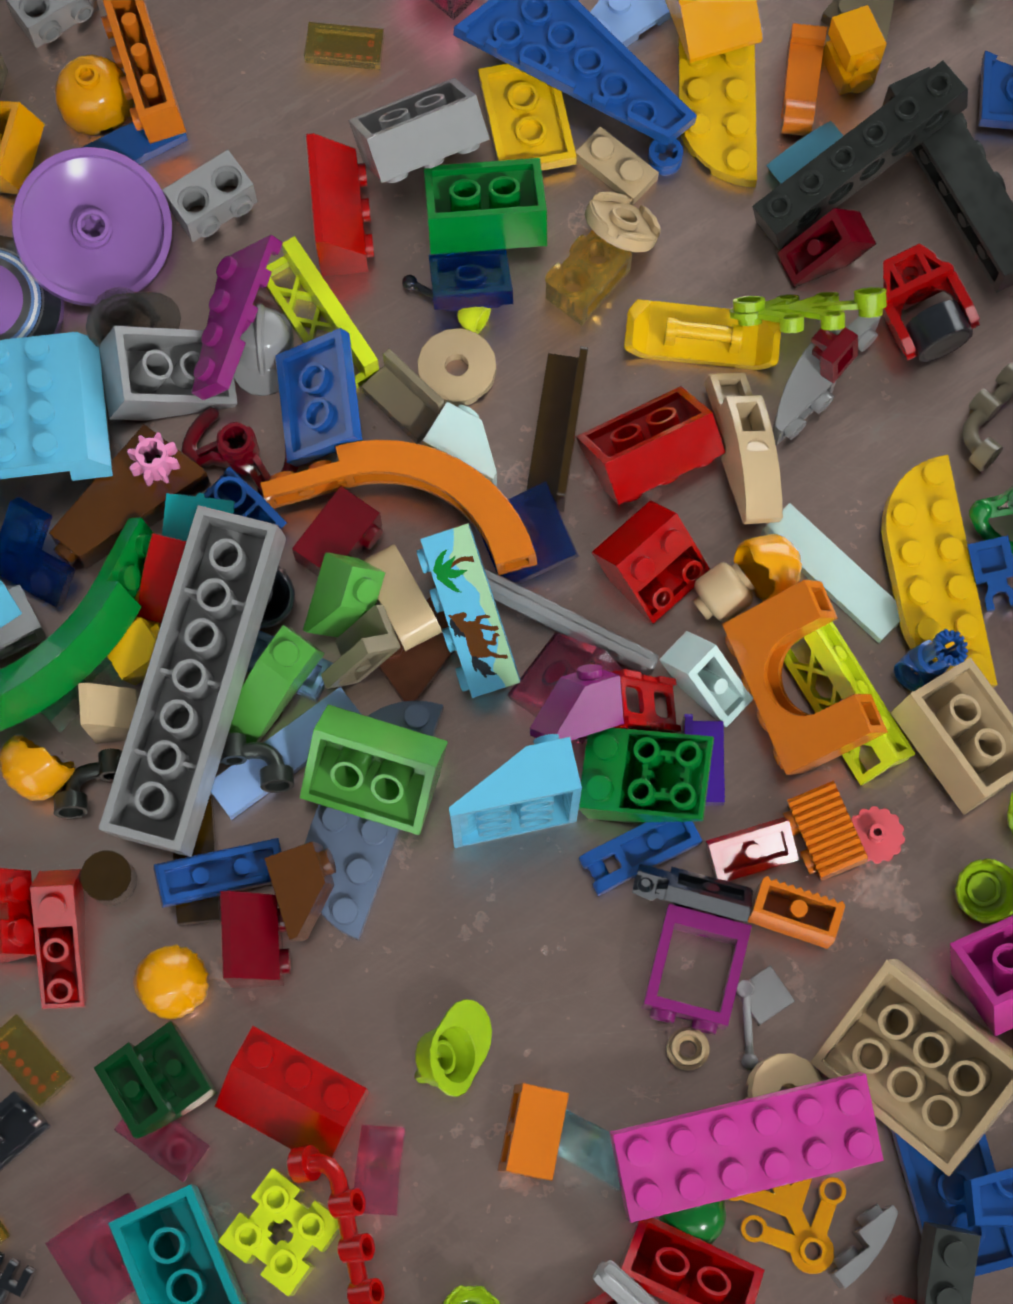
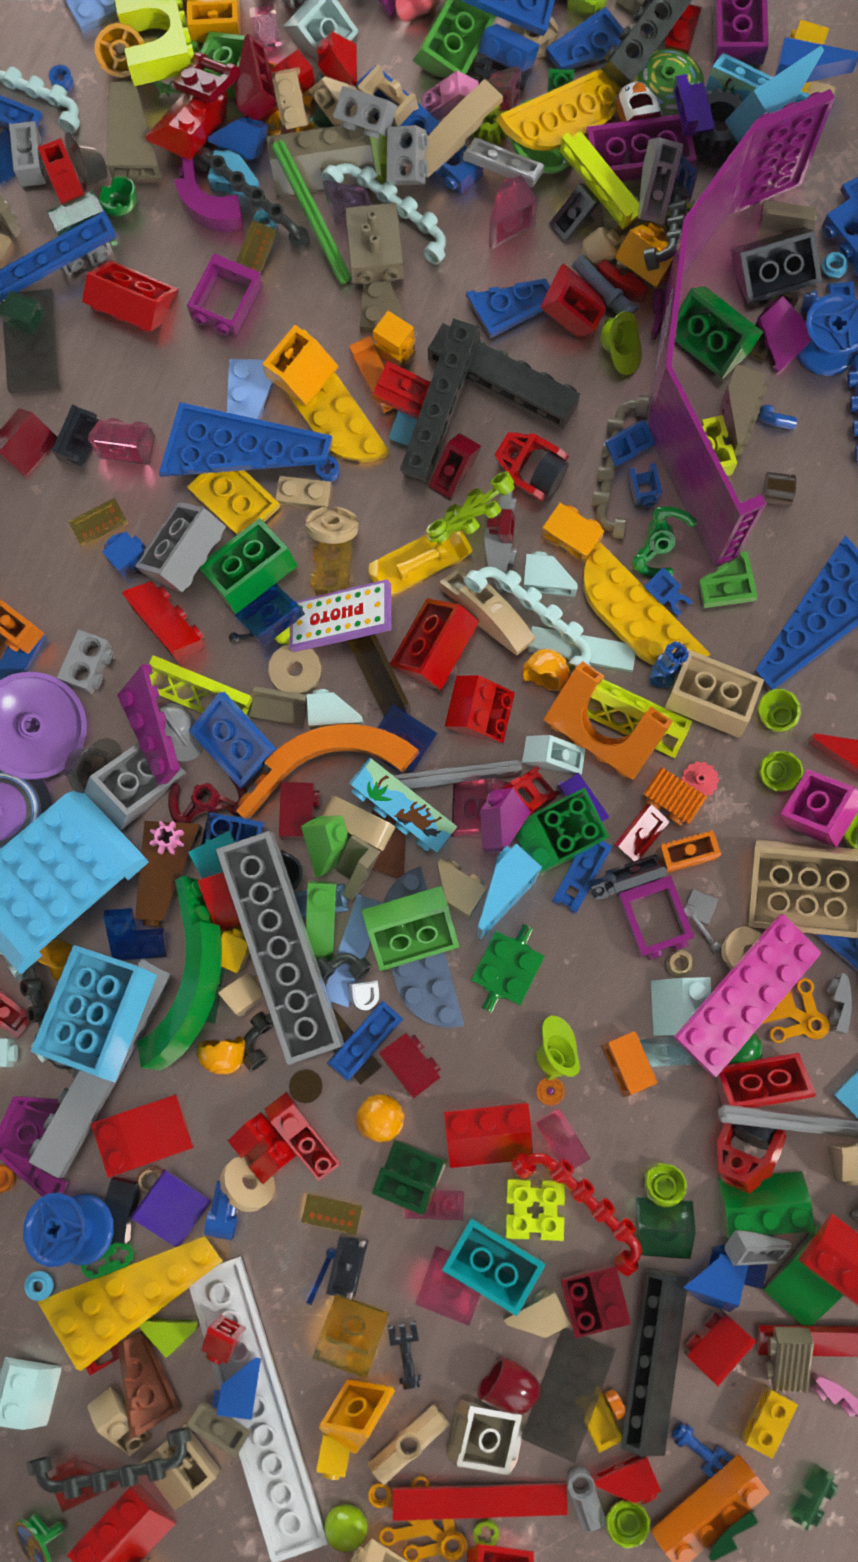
camera: 30 degrees left, 5 degrees up
reddish brown slope [265,841,336,942] -> none
tan head [693,562,755,622] -> none
none -> blue brick [102,531,146,578]
none -> tile [289,579,391,652]
none -> white tile [349,980,379,1010]
none -> red plate [371,361,431,420]
none -> tan slope [437,859,487,918]
none -> light aqua bar [464,566,591,673]
none -> green plate [471,924,545,1013]
none -> light aqua slope [523,551,578,597]
none -> orange tile [536,1078,565,1105]
none -> light orange brick [541,503,604,564]
none -> light aqua slope [650,977,711,1036]

